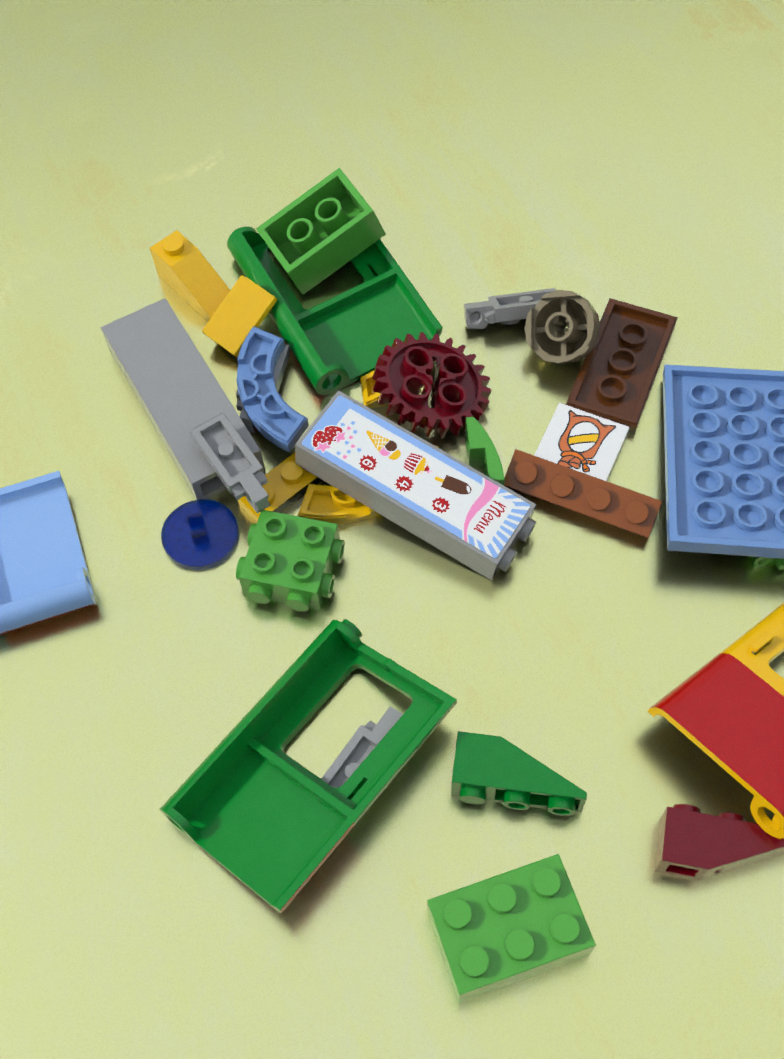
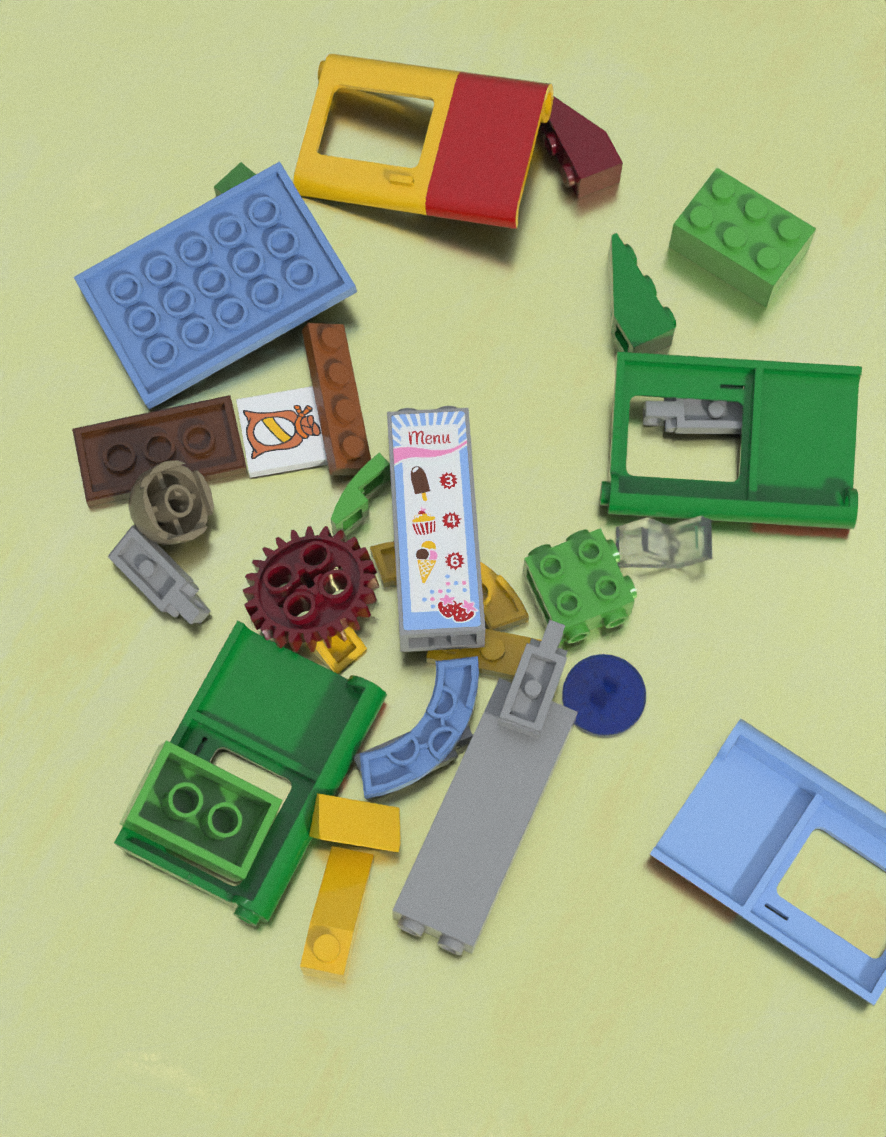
camera: 130 degrees left, 10 degrees up
none -> clear slope [616,516,713,568]

